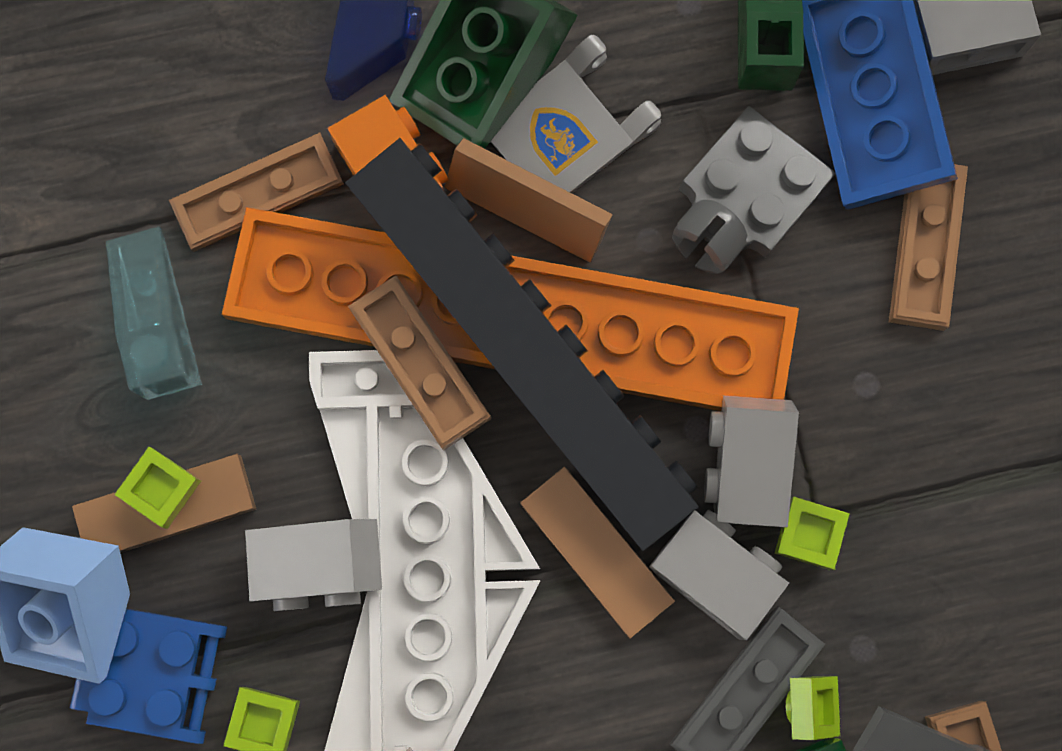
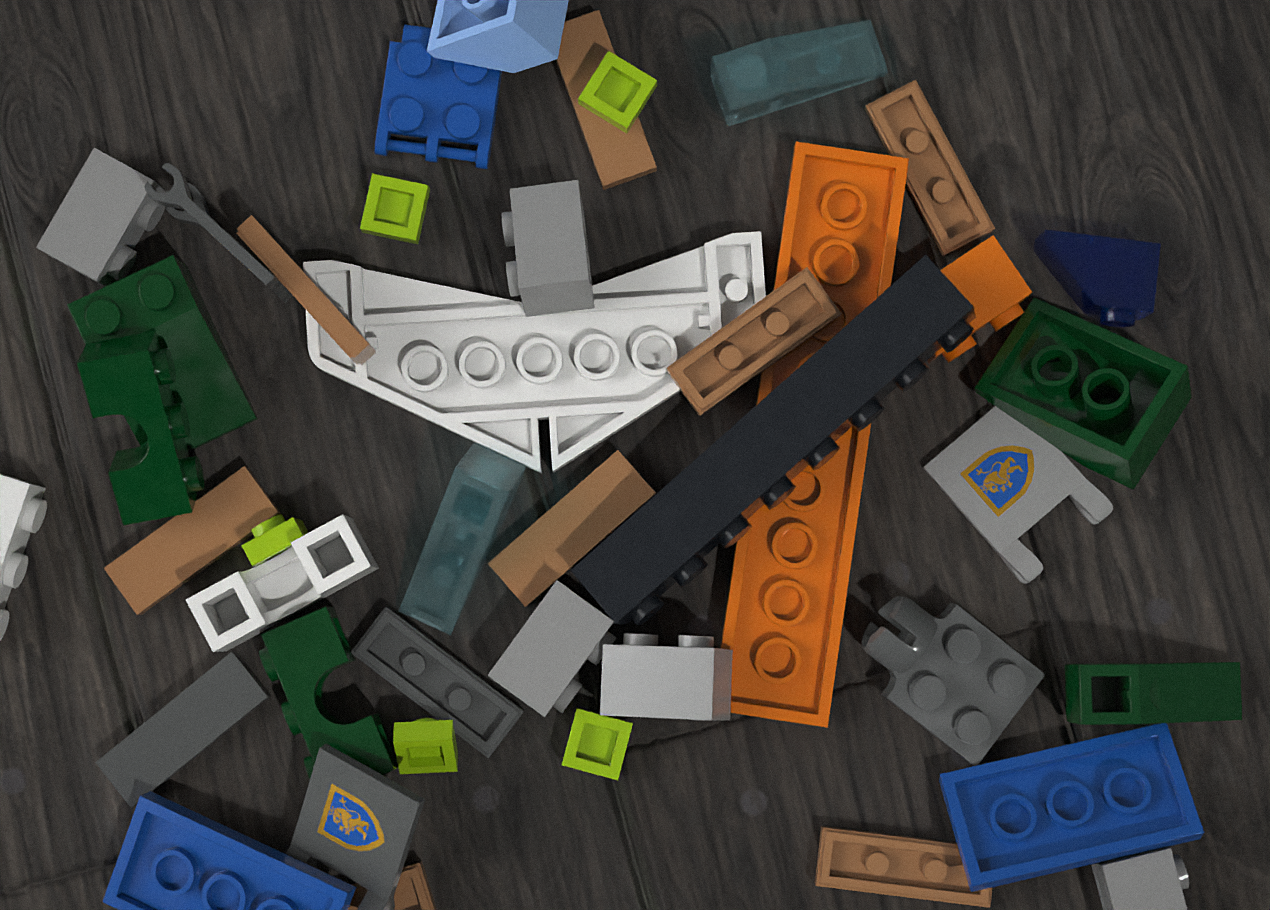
camera: 85 degrees right, 5 degrees up
medium nougat tile [444,138,613,262] -> none
none -> clear light blue slope [399,442,526,635]

